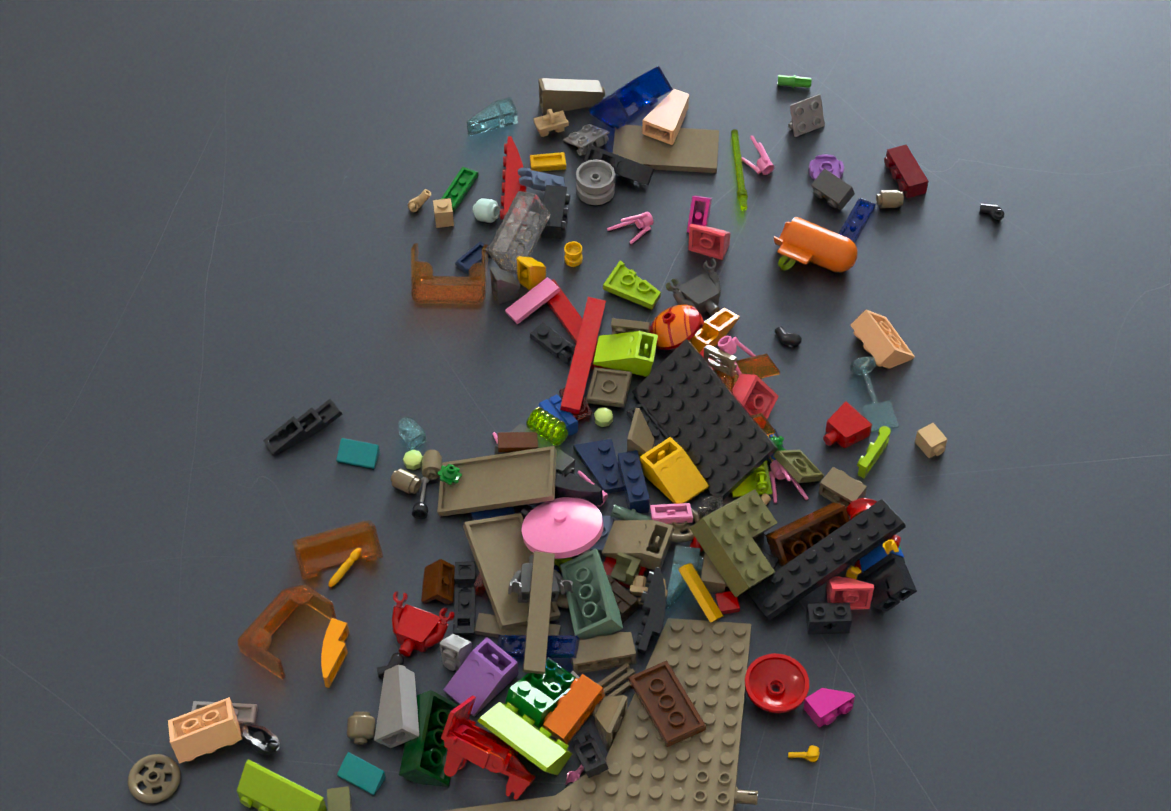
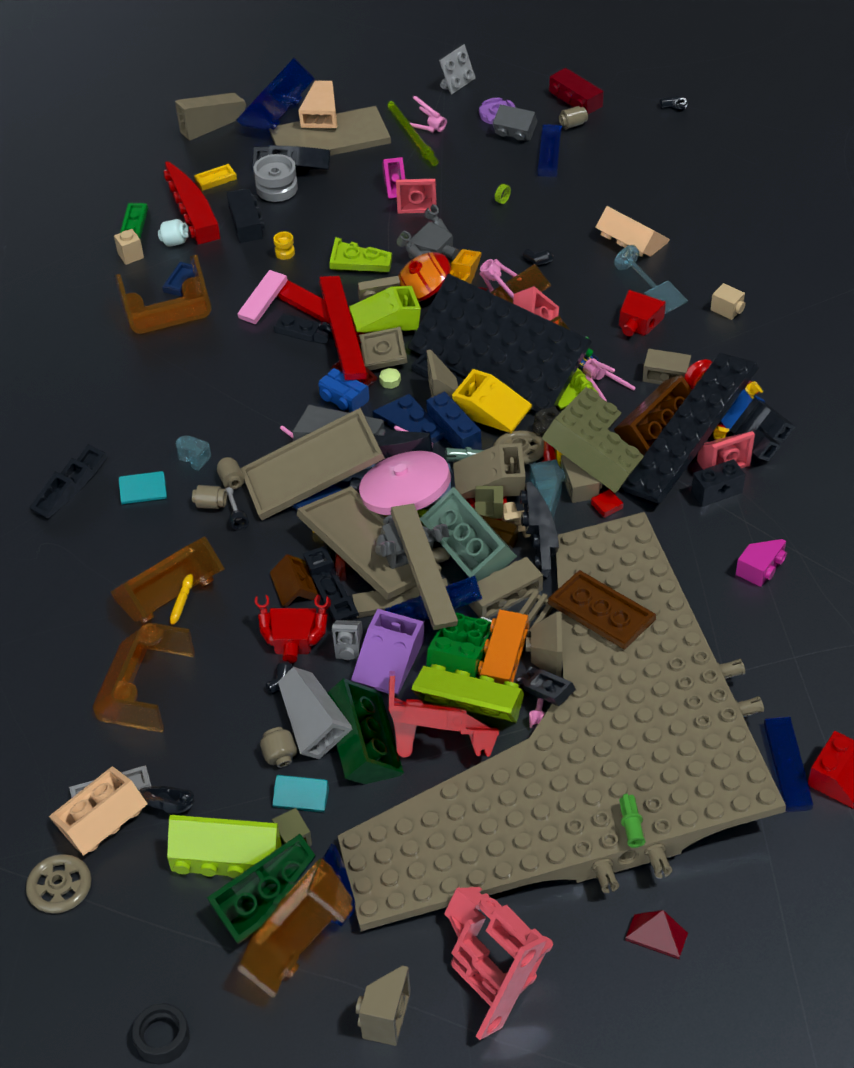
camera: 20 degrees left, 5 degrees down
light orange slope [321,618,349,688] -> none
yellowish green tile [403,450,423,470] -> none
tan arm [408,189,431,212] -> none
green plant [438,464,462,485] -> none
clear light blue slope [467,97,518,136] -> none
clear brick [487,191,551,274] -> none
dark grey slope [490,267,521,304] -> none
reddish brown tile [497,432,538,452] -> none
yellow slope [516,256,546,290] -> none
sand blue hinge [518,168,565,191] -> none
clear neon green piece [527,407,568,446] -> none
tan hips [533,109,569,137] -> none
light grey hinge [563,124,610,156] -> none
bright pink plant [607,212,654,244] -> none
bright pink tile [650,503,693,524] -> none
yellow tile [679,563,723,622] -> none
dark tan tile [704,345,737,377] -> none
red dish [745,653,809,713] -> none
orange piece [773,217,858,273] -> none
olive tile [773,449,824,483] -> none
bright green axle [777,75,812,88] -> none
yellow hand [788,745,820,762] -> none
lime plate [857,426,891,479] -> none

